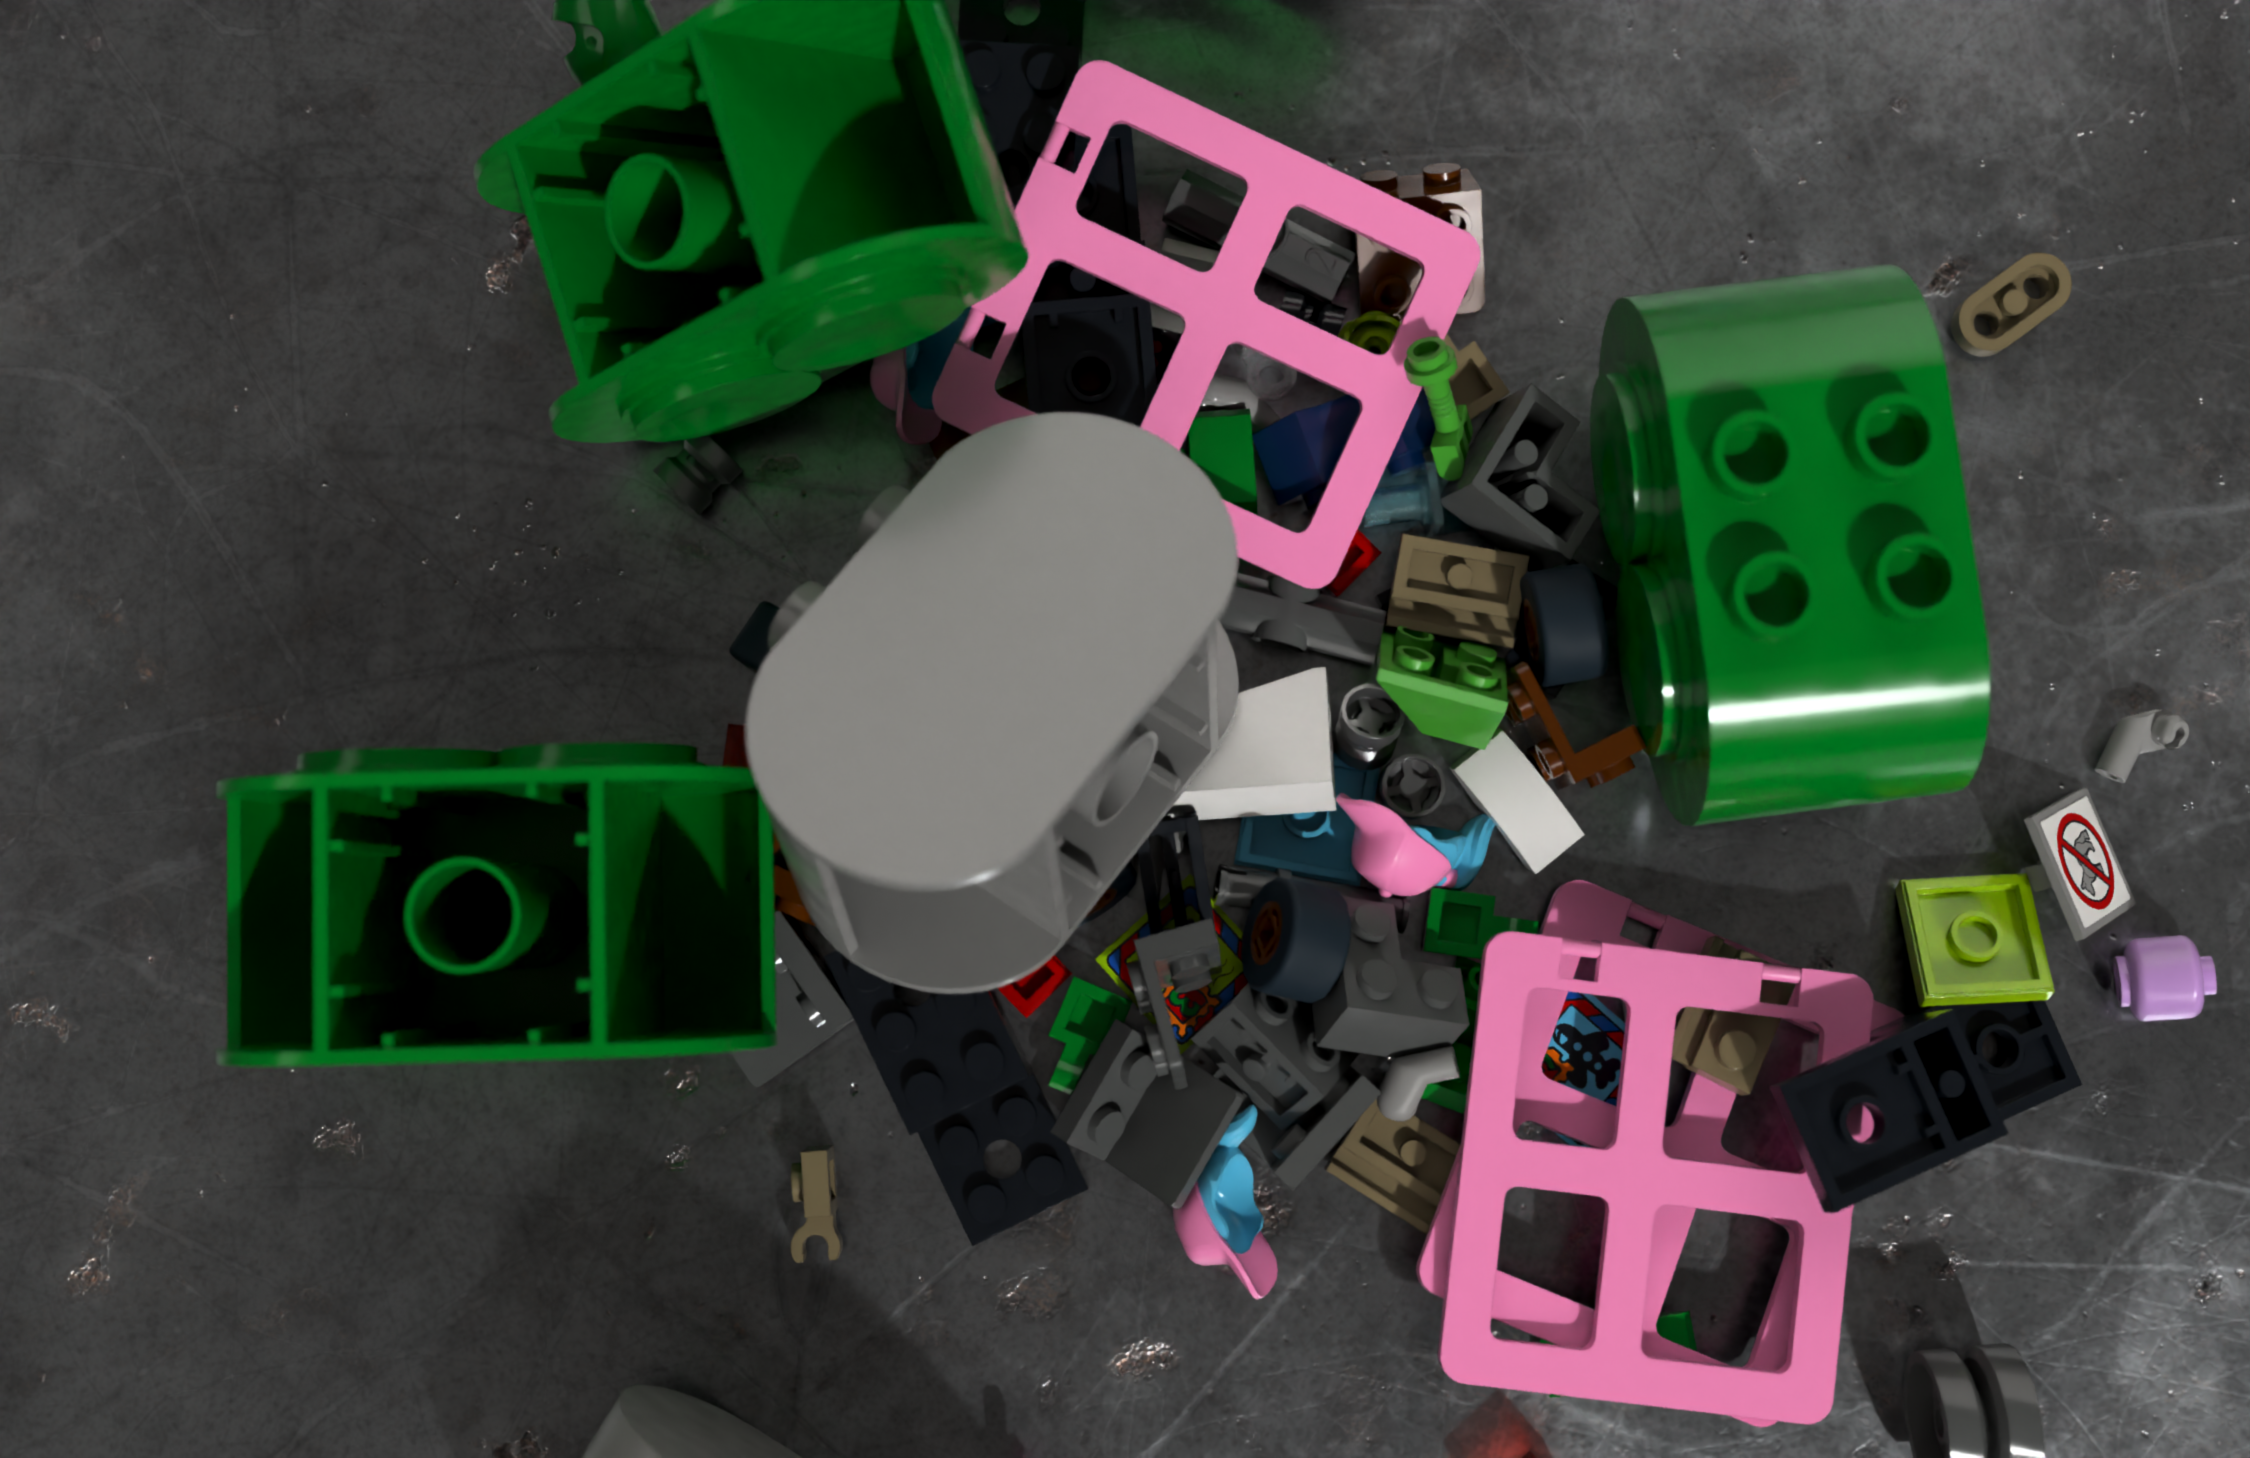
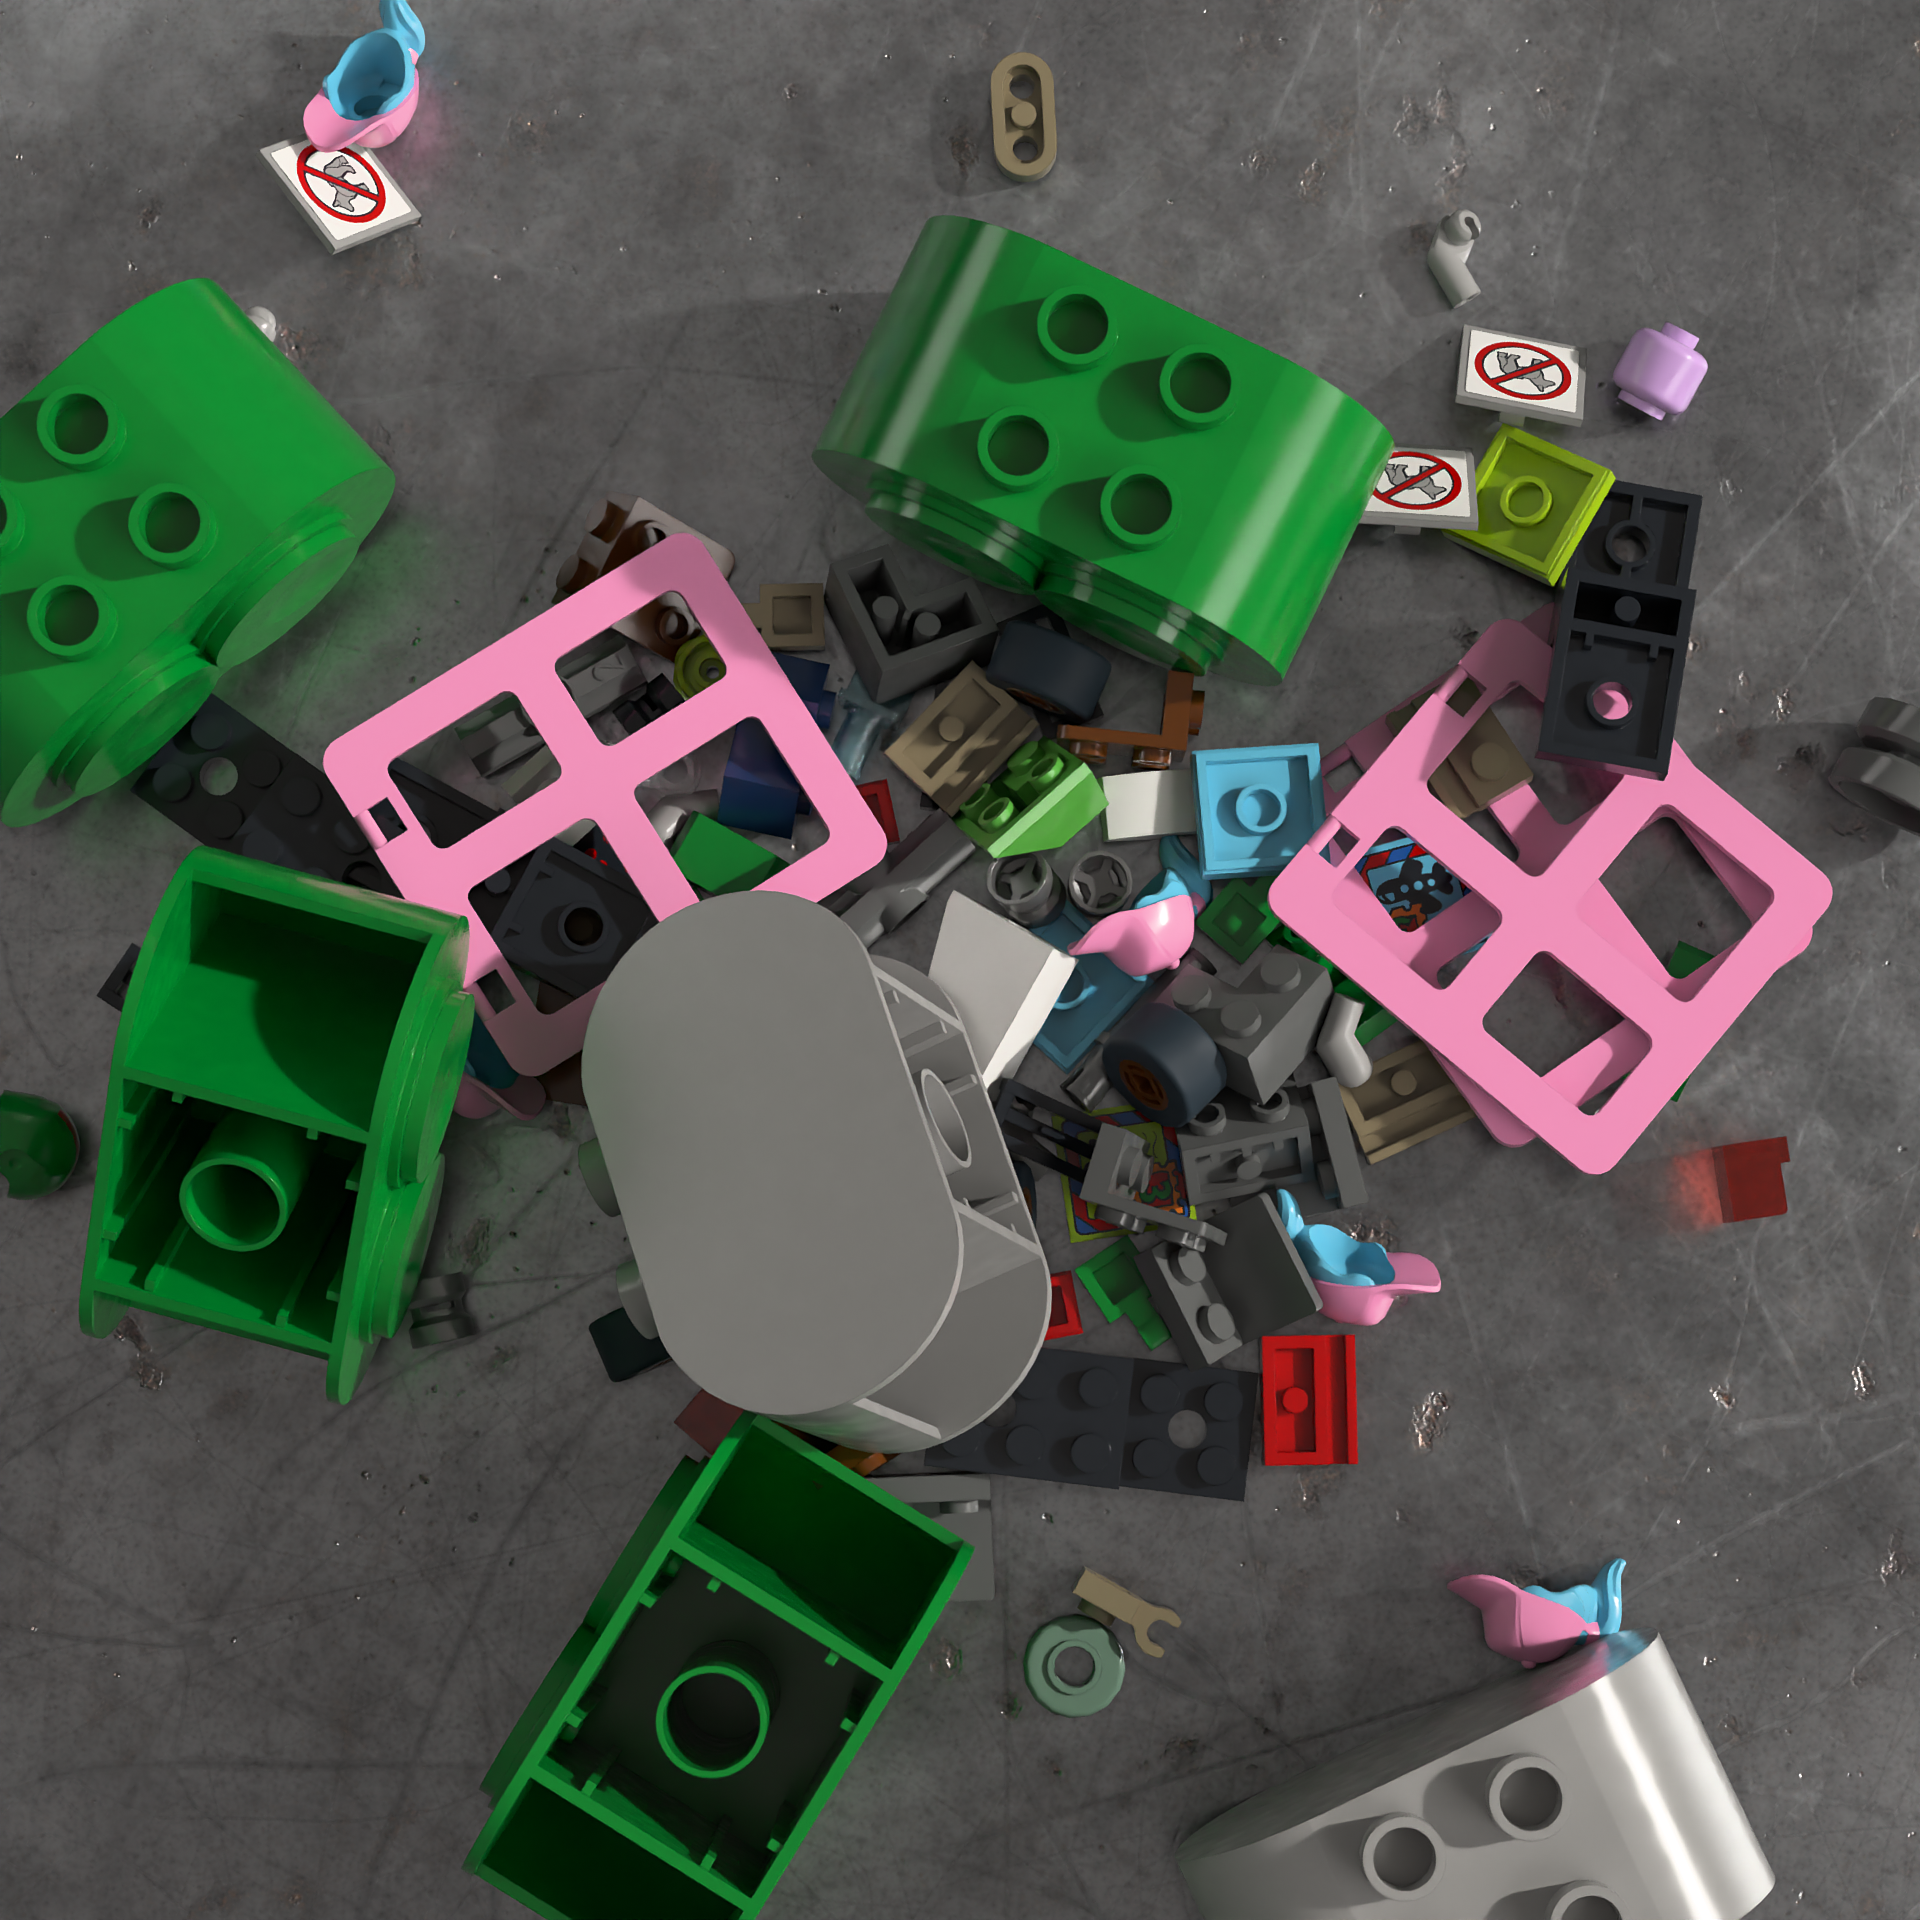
camera: 55 degrees left, 0 degrees up
bright green hinge [1404,337,1473,481] -> none
none -> sand green piece [1023,1614,1126,1718]
none -> medium azure tile [1189,743,1331,880]
none -> red plate [1259,1334,1358,1466]
none -> piece [1359,443,1479,535]

